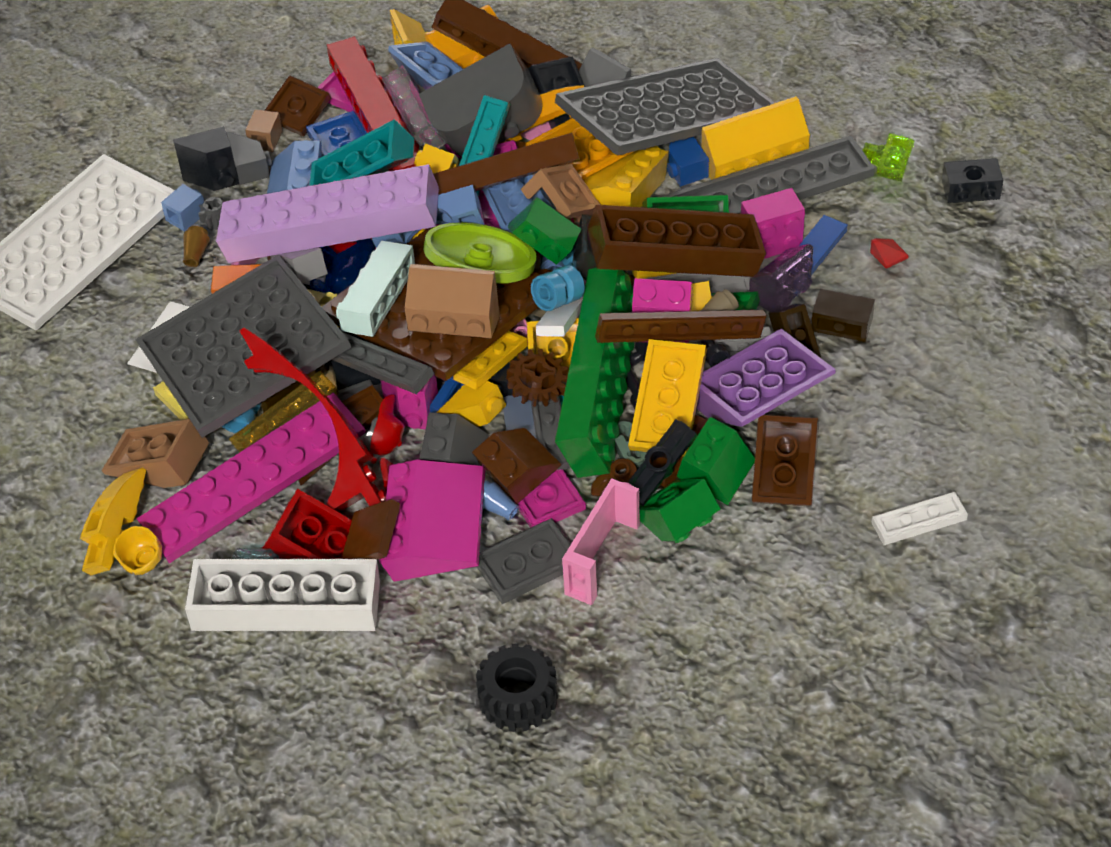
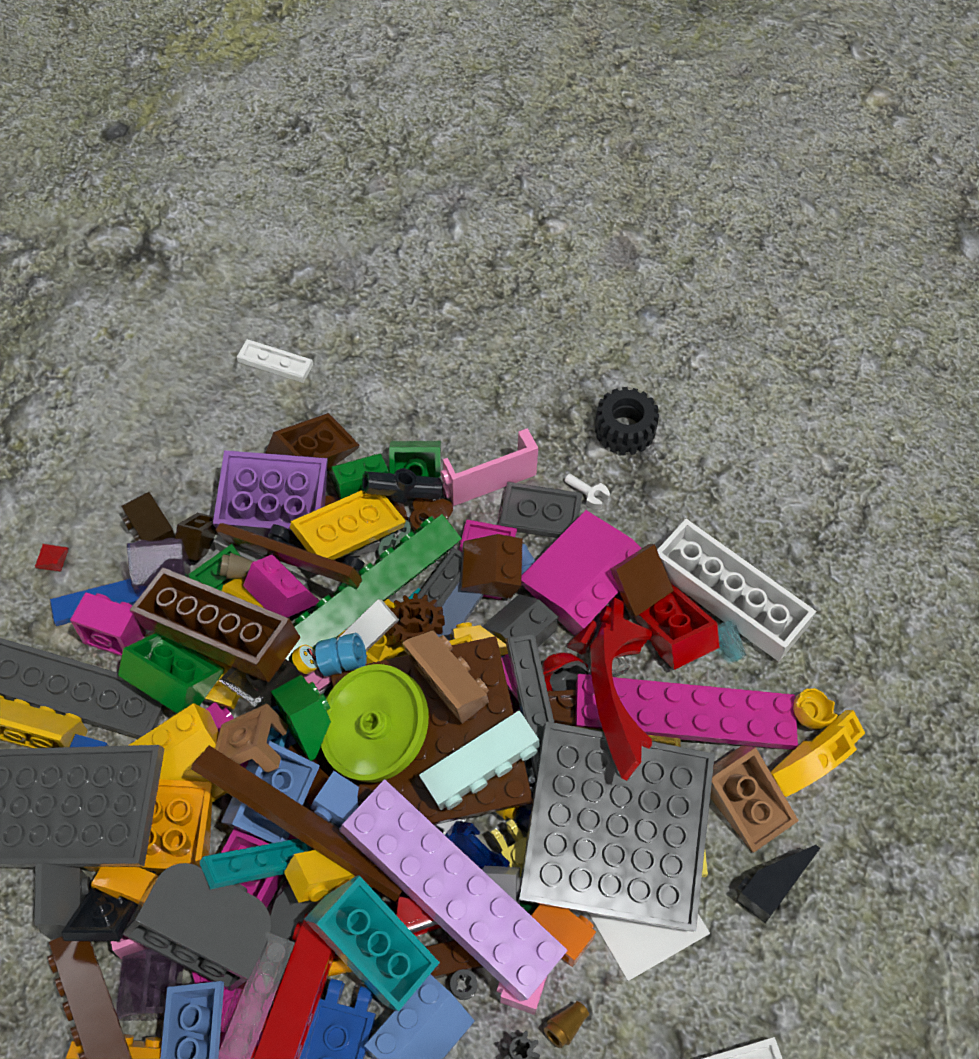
camera: 145 degrees left, 10 degrees up
none -> tile [292,645,319,674]
none -> white bar [565,473,610,509]
none -> black slope [736,844,820,924]

